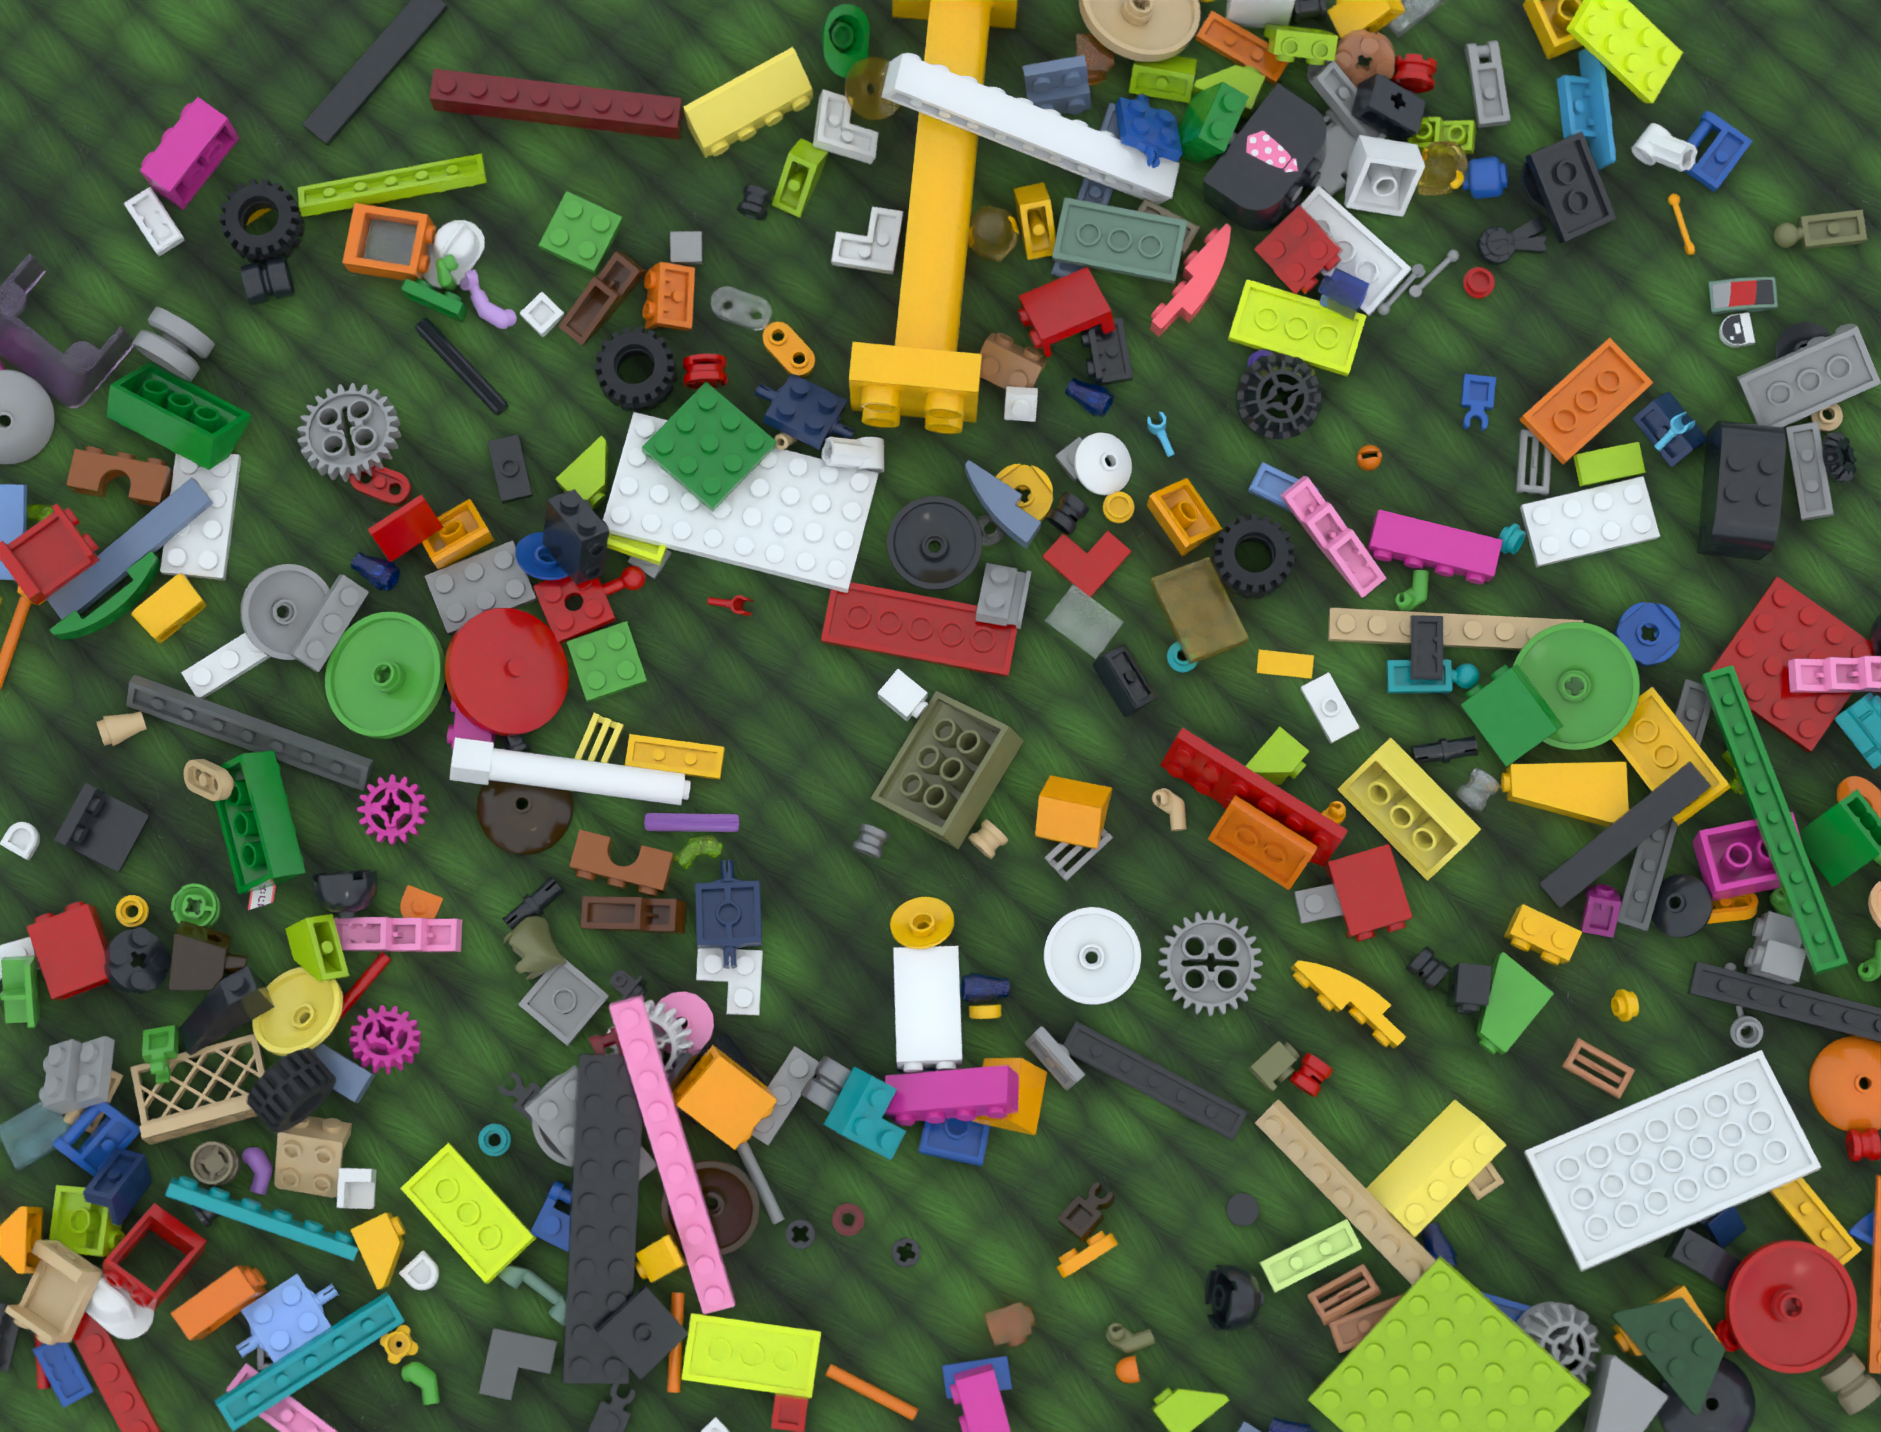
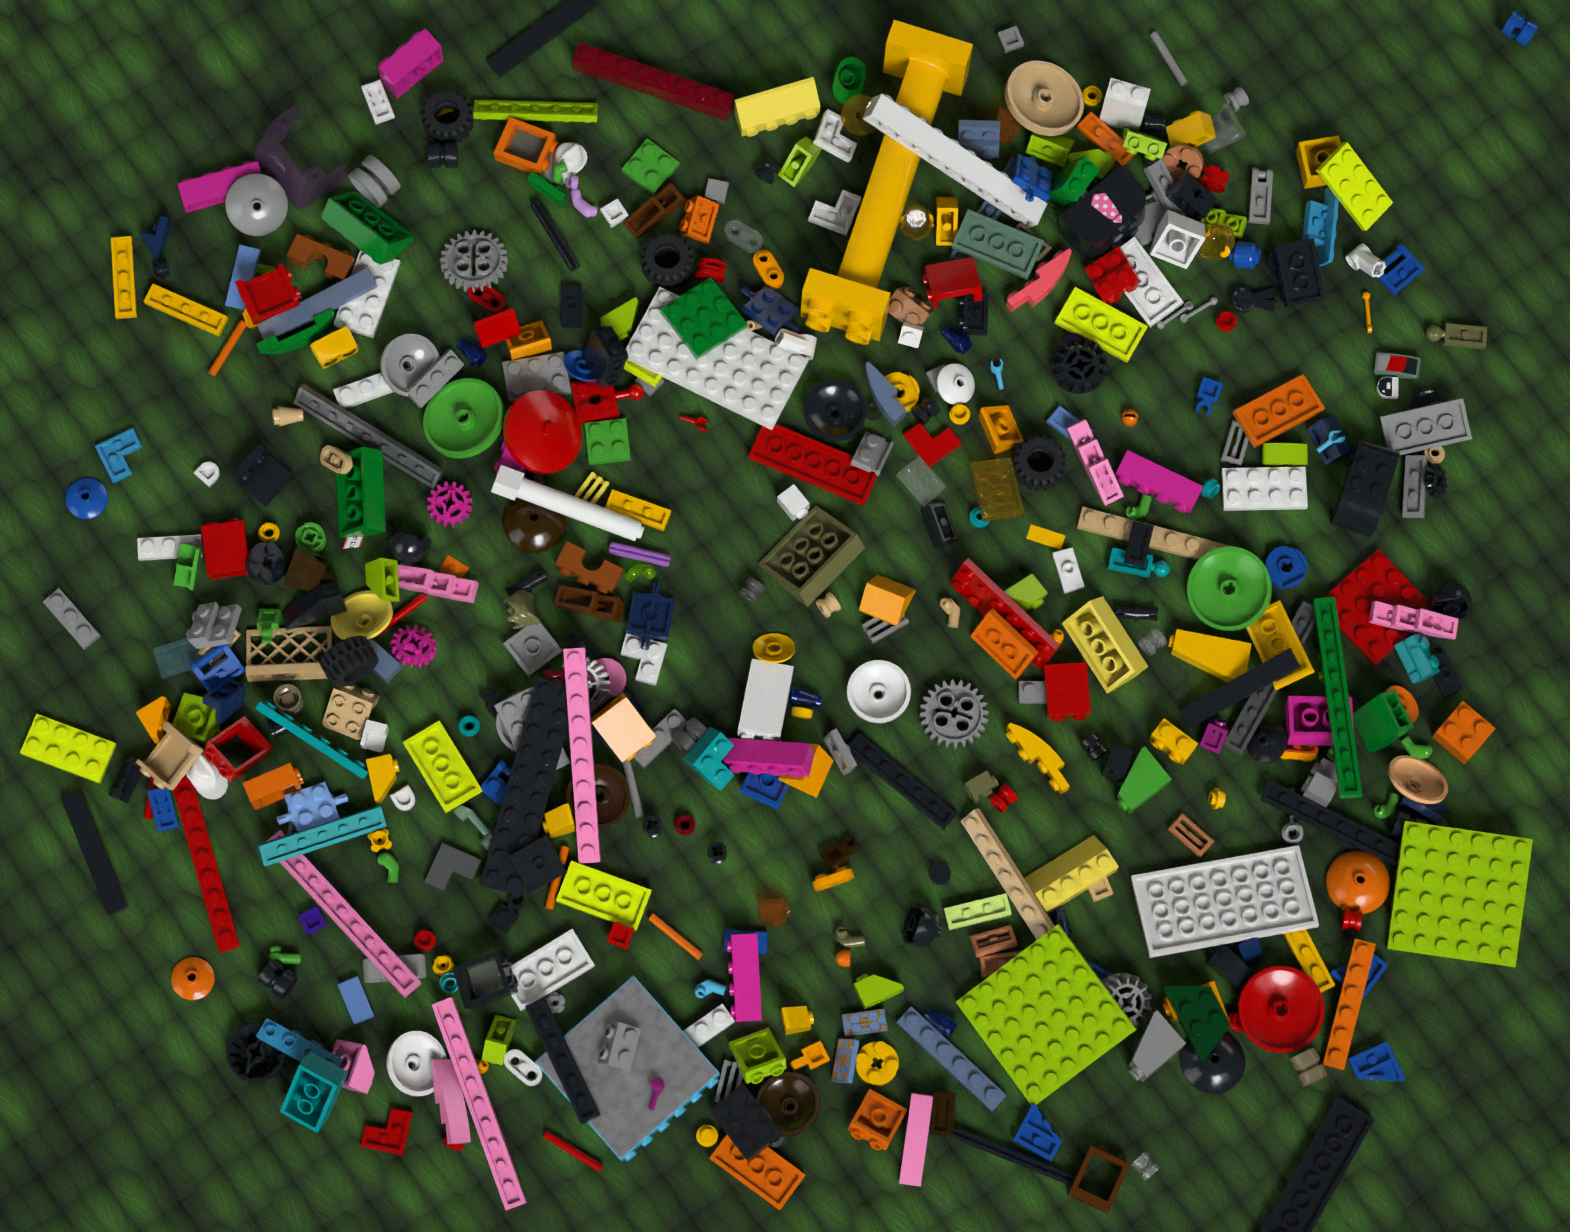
camera: 10 degrees right, 5 degrees down
medium lavender arm [242,1147,273,1195] -> none
clear blue brick [1318,268,1370,320] -> none
green brick [1461,664,1563,767] -> none

